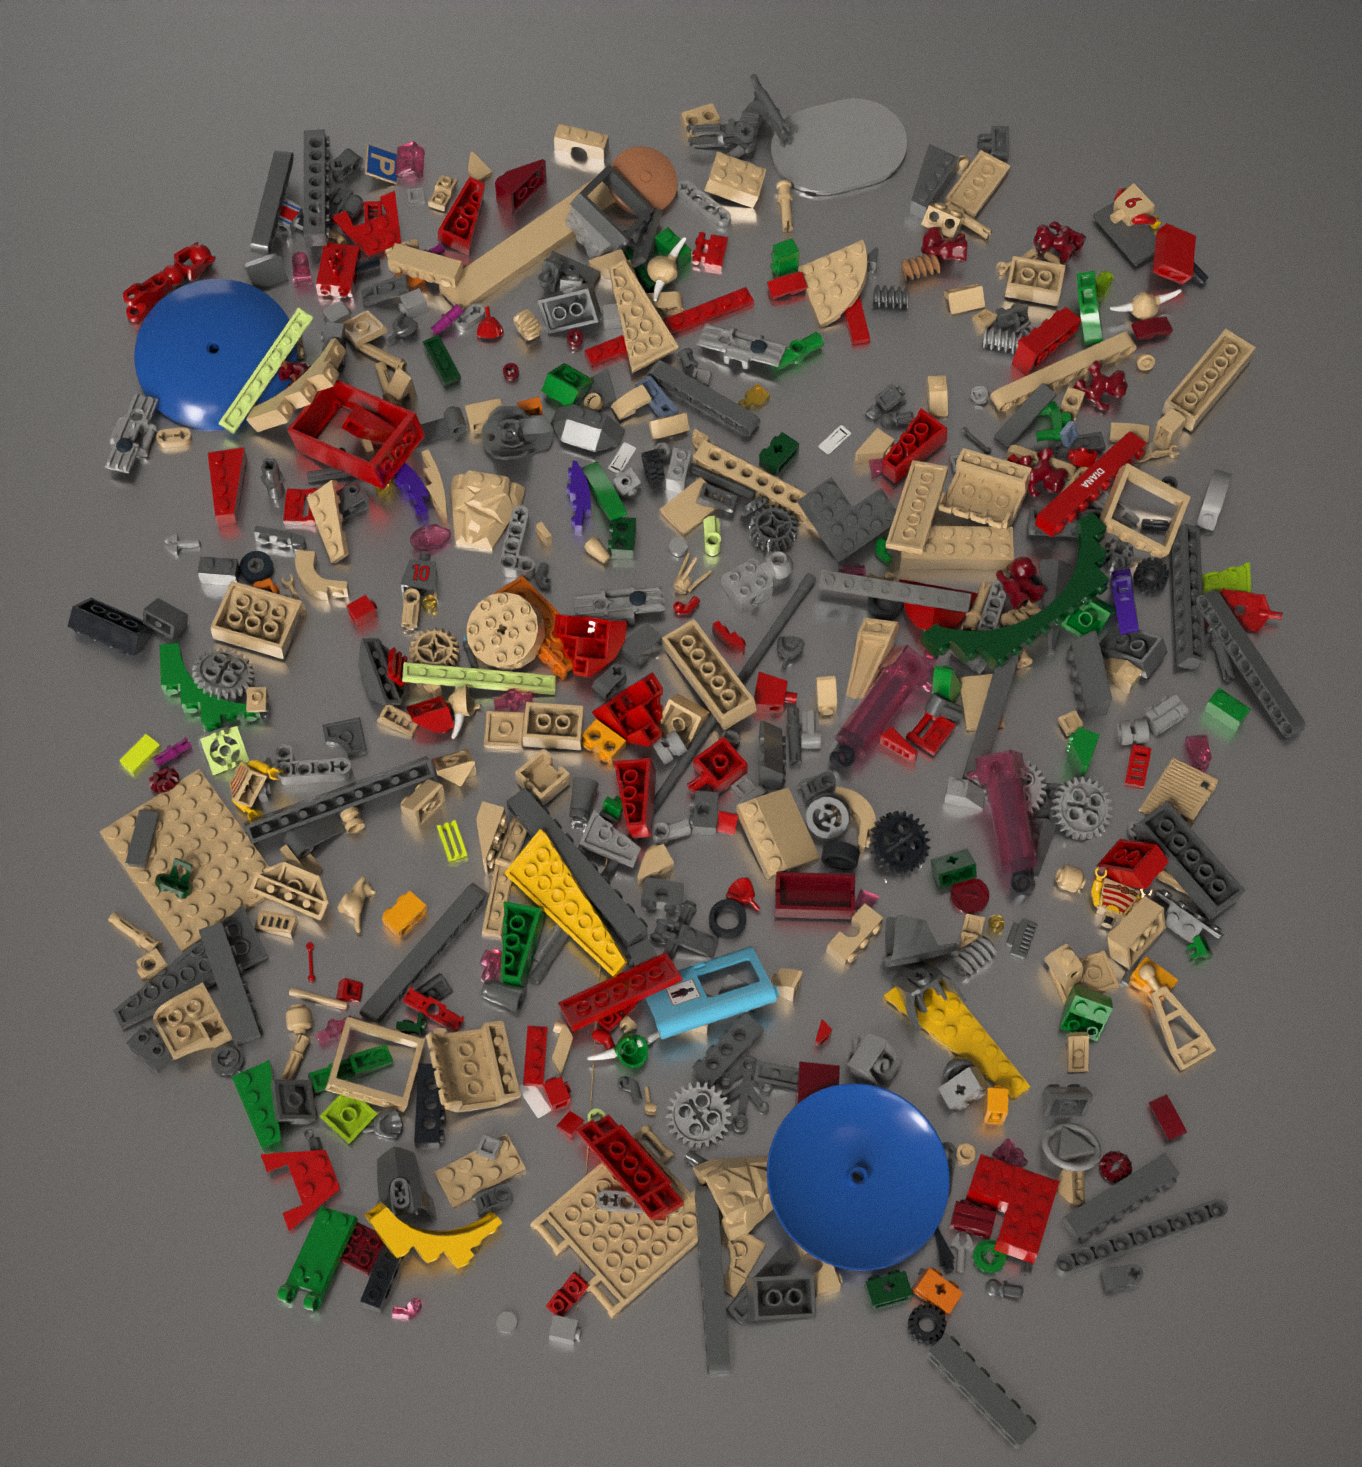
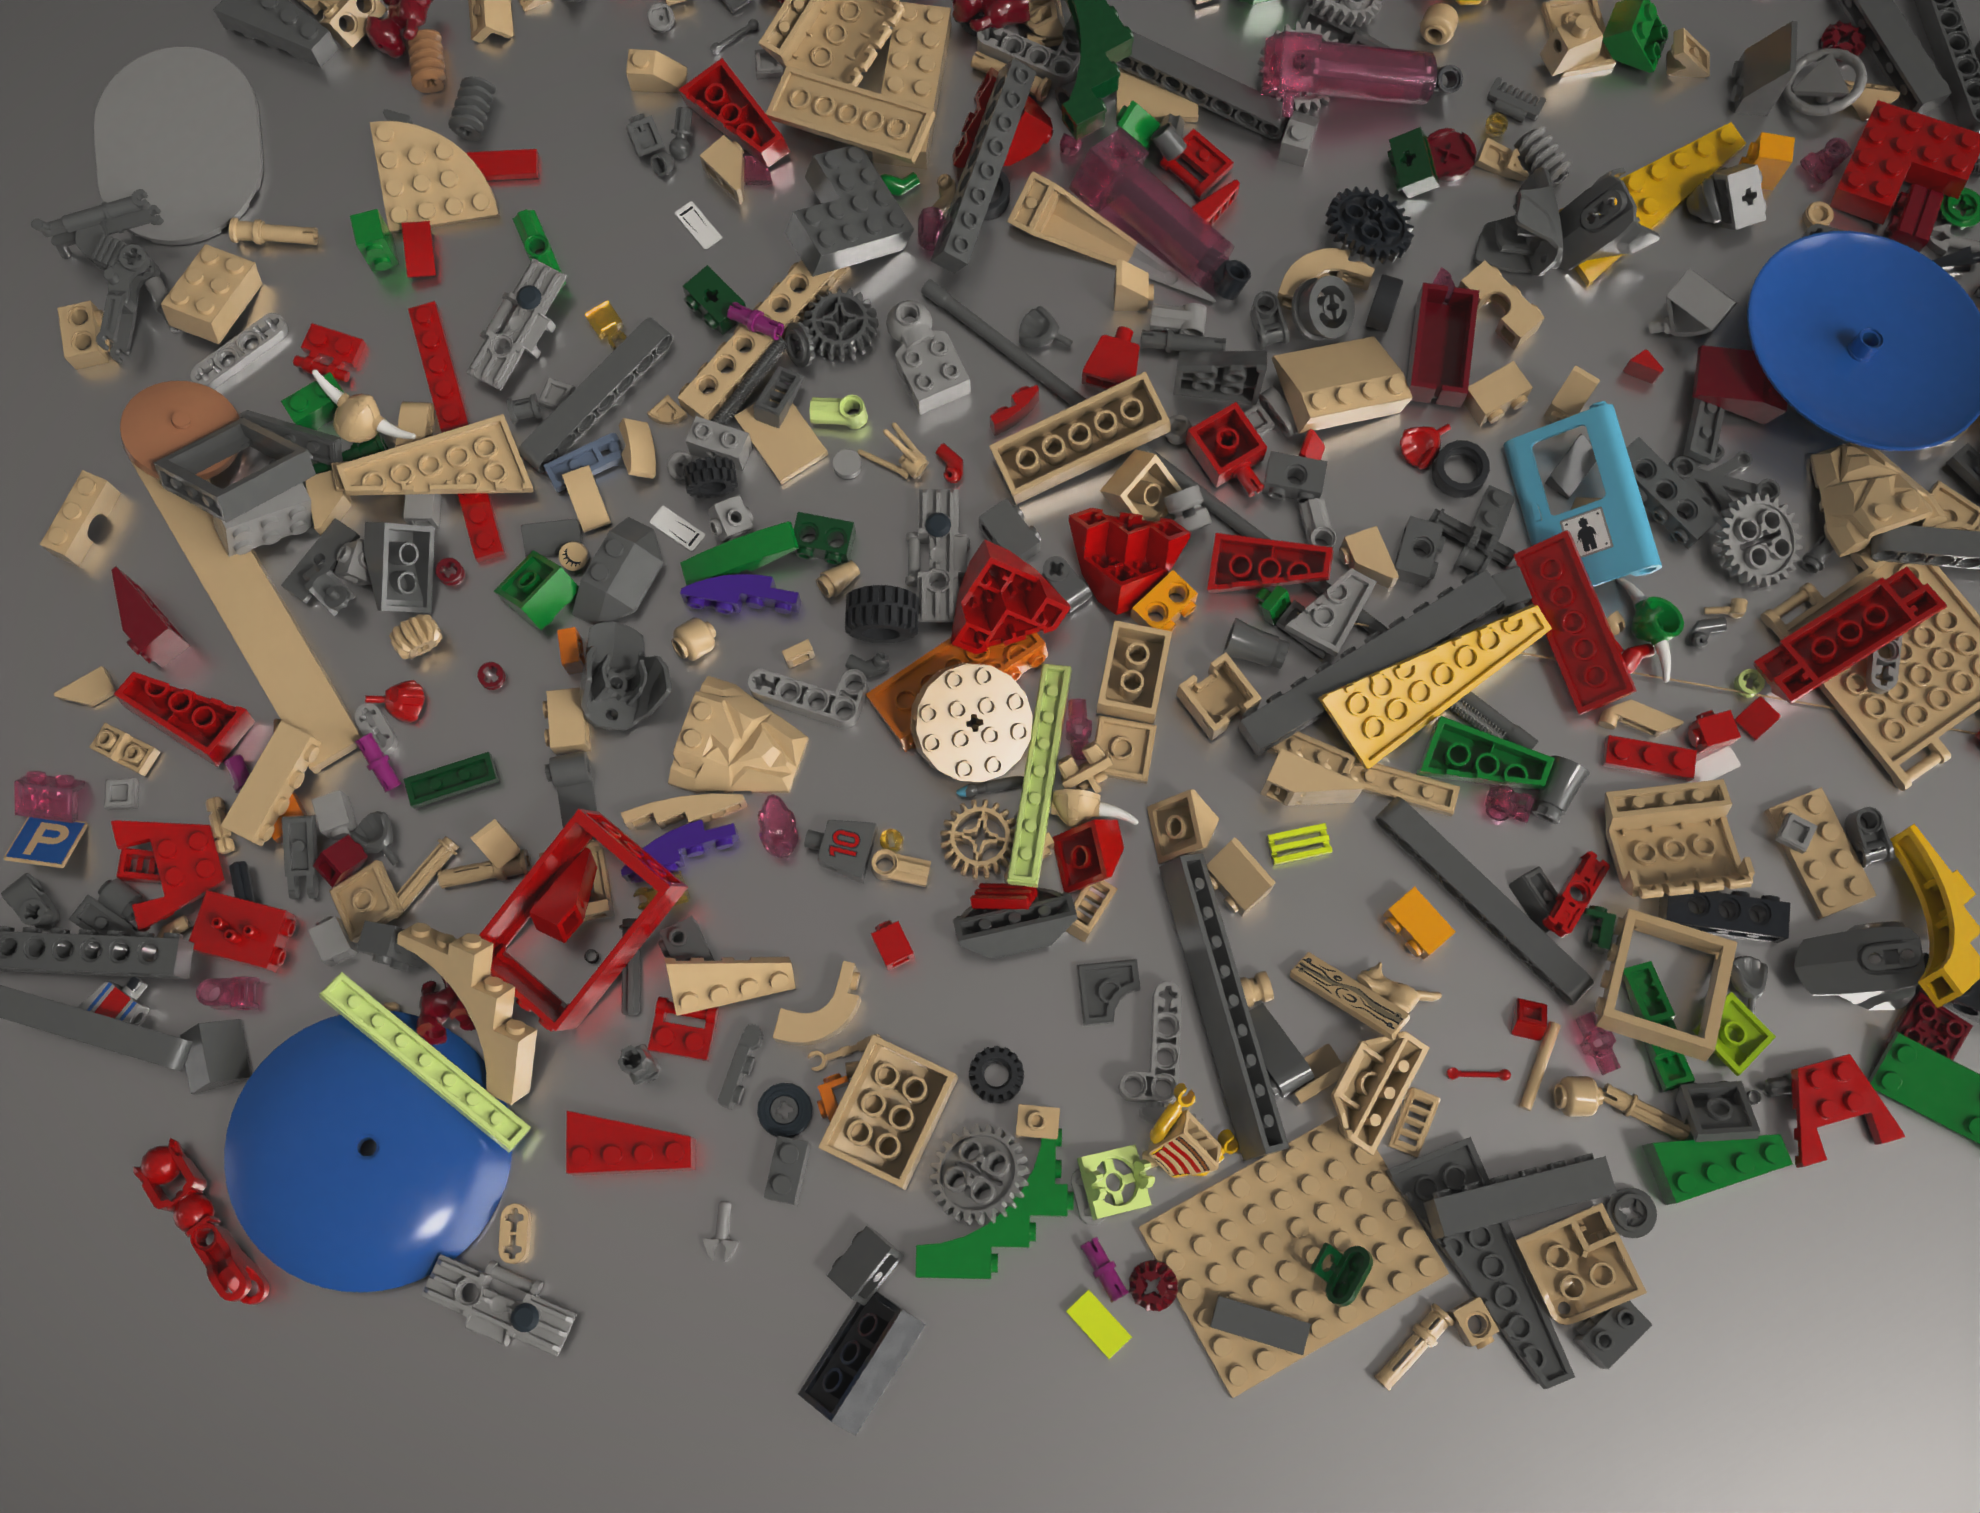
camera: 80 degrees left, 10 degrees up
none -> dark red brick [313,834,368,888]
none -> tan head [671,618,716,661]
none -> magenta pin [727,302,784,340]
none -> black tyre [845,585,919,643]
none -> black tyre [969,1046,1024,1103]
none -> tan hips [1058,741,1113,794]
none -> tan tile [1290,952,1410,1040]
none -> tan brick [1463,361,1533,426]

